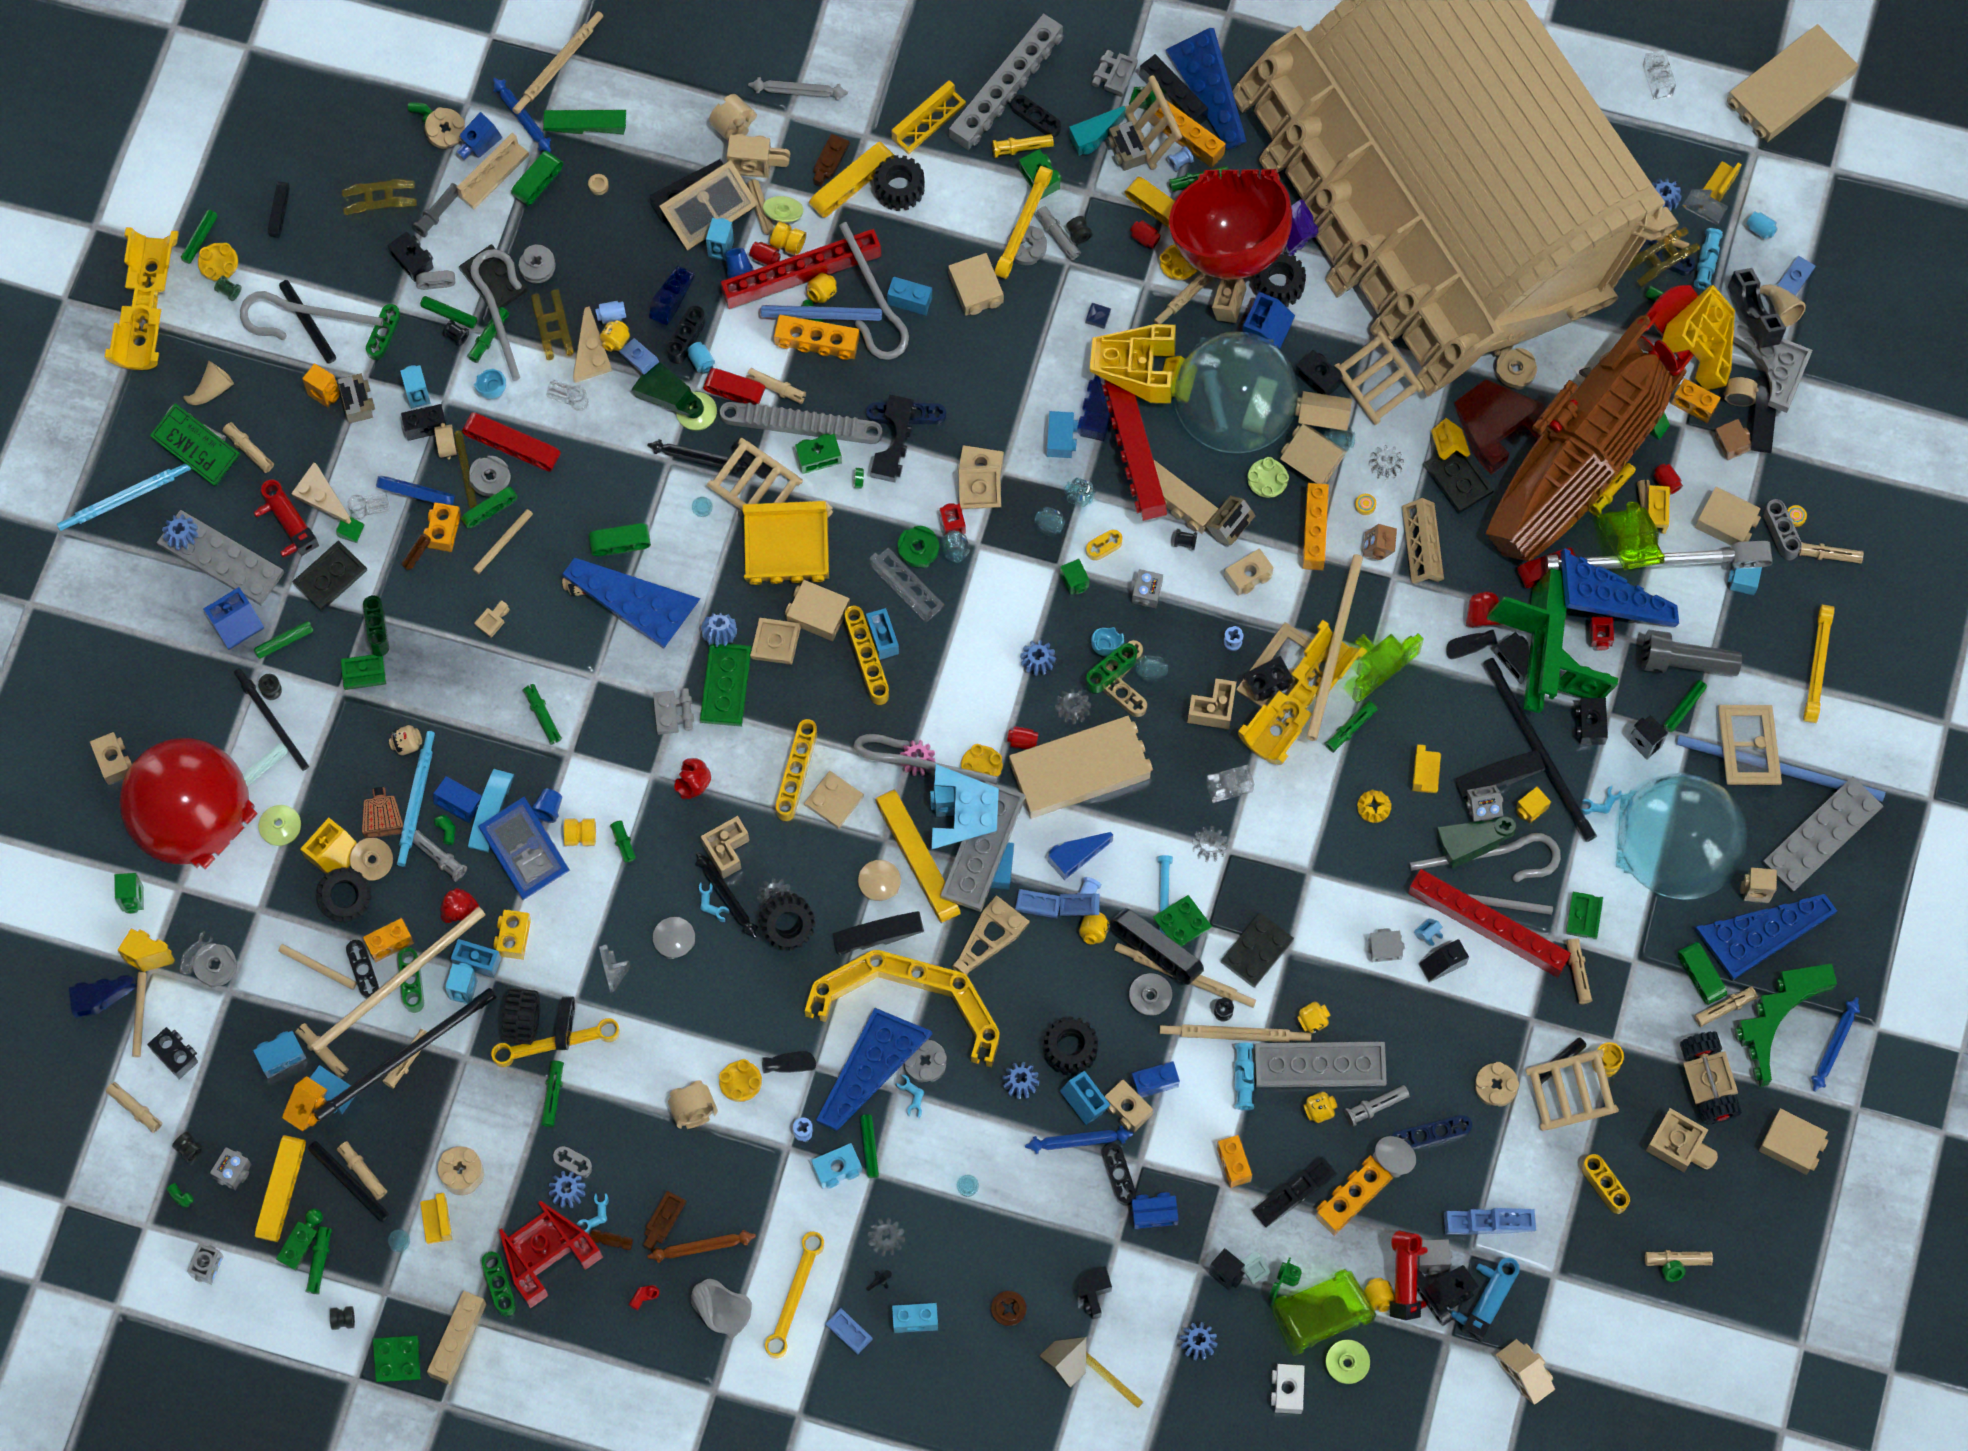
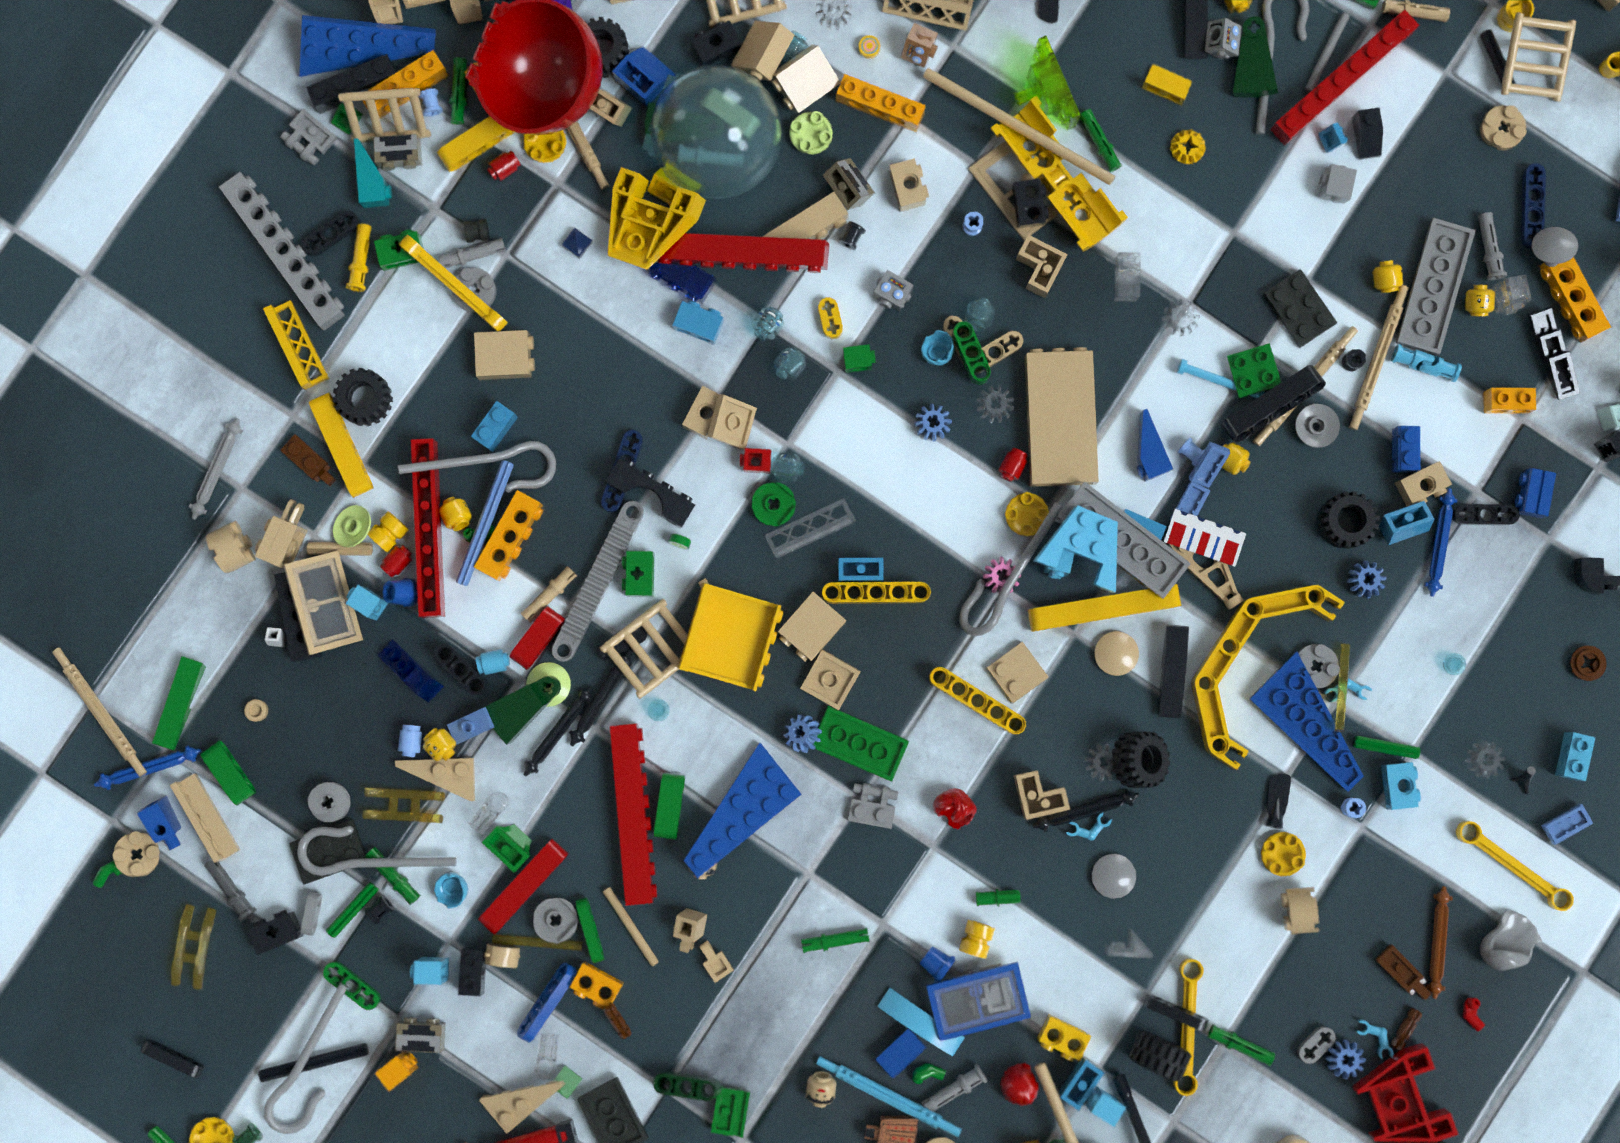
camera: 70 degrees left, 15 degrees up
none -> white piece [265,627,286,647]
none -> green slope [482,824,532,873]
none -> black wheel [523,686,593,777]
none -> red brick [610,724,658,906]
none -> tan brick [673,908,707,953]
none -> sticker [1164,509,1246,567]
none -> clear yellow bar [1335,644,1350,732]
none -> clear brick [1491,275,1532,315]

